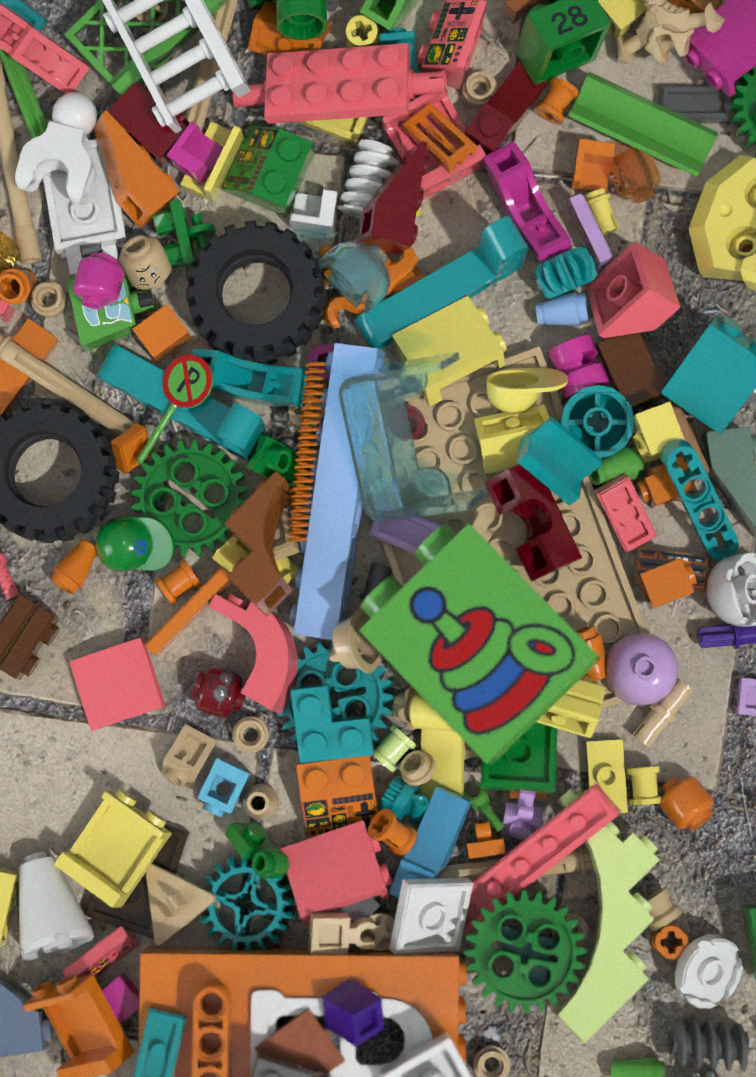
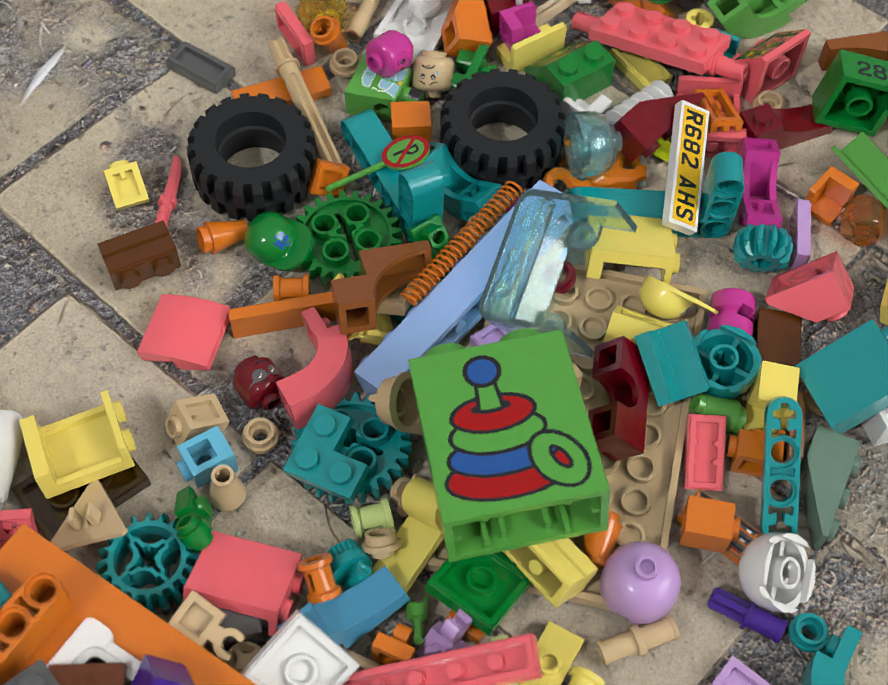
camera: 30 degrees right, 25 degrees down
orange slope [296,755,378,837] -> none
orange bush [534,77,579,125] -> none
light blue cone [535,291,589,326] -> none
light yellow pin [584,188,620,235] -> none
none -> tile [662,100,709,236]

